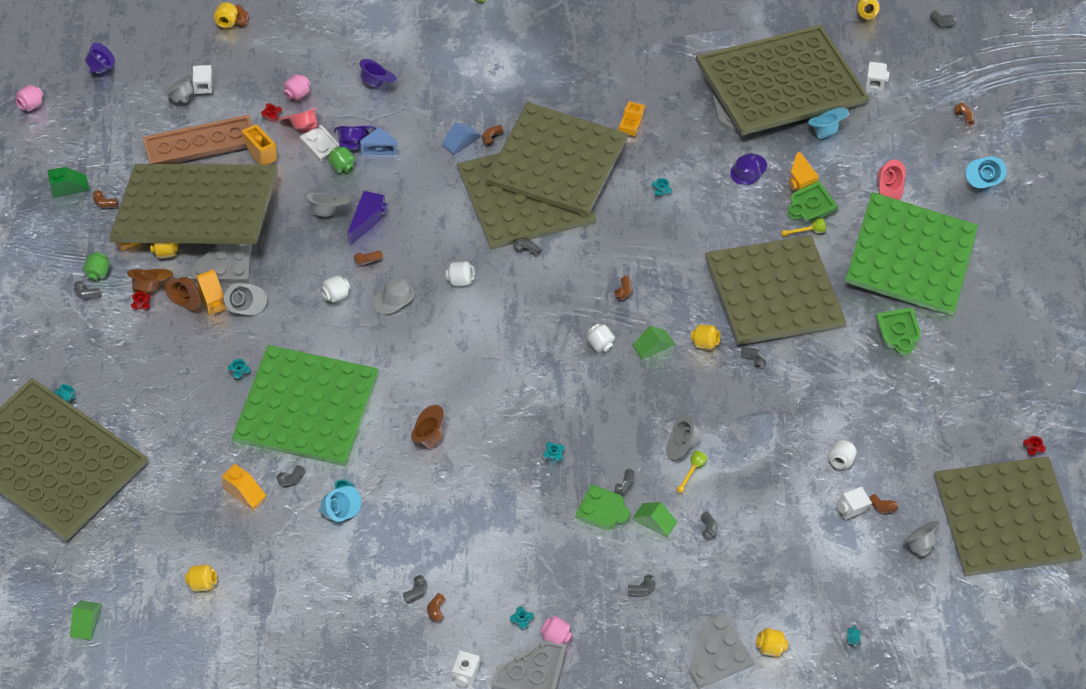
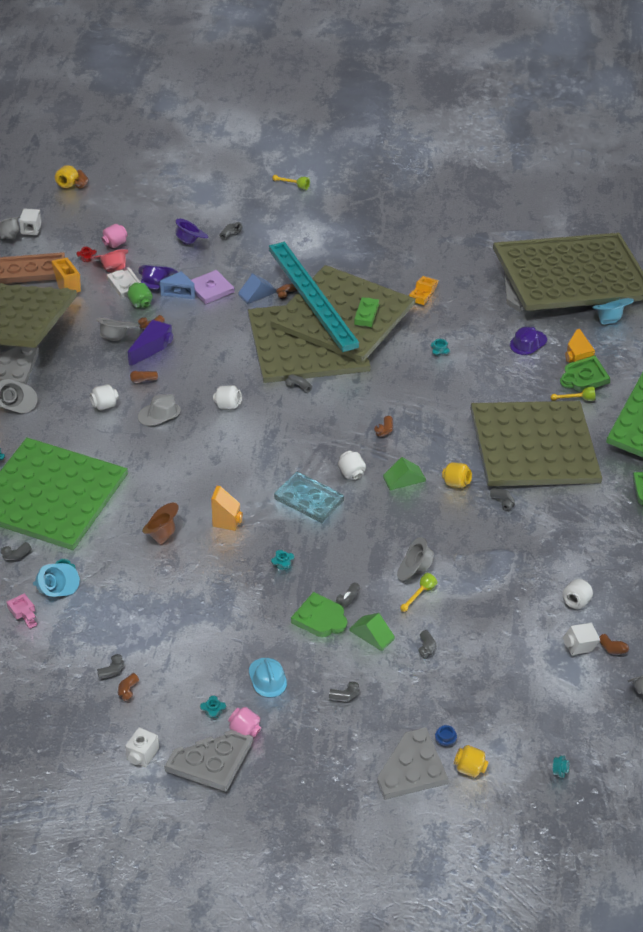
camera: 10 degrees right, 10 degrees down
none -> bright pink plate [6,593,37,629]
none -> dark orange arm [138,315,165,330]
none -> lavender plate [191,270,235,304]
none -> light orange slope [211,485,243,531]
none -> dark grey arm [219,222,243,240]
none -> medium azure piece [249,658,287,698]
none -> teal plate [269,241,359,352]
none -> clear light blue plate [274,472,344,523]
none -> bright green plate [354,297,379,327]
none -> blue plate [435,725,457,746]

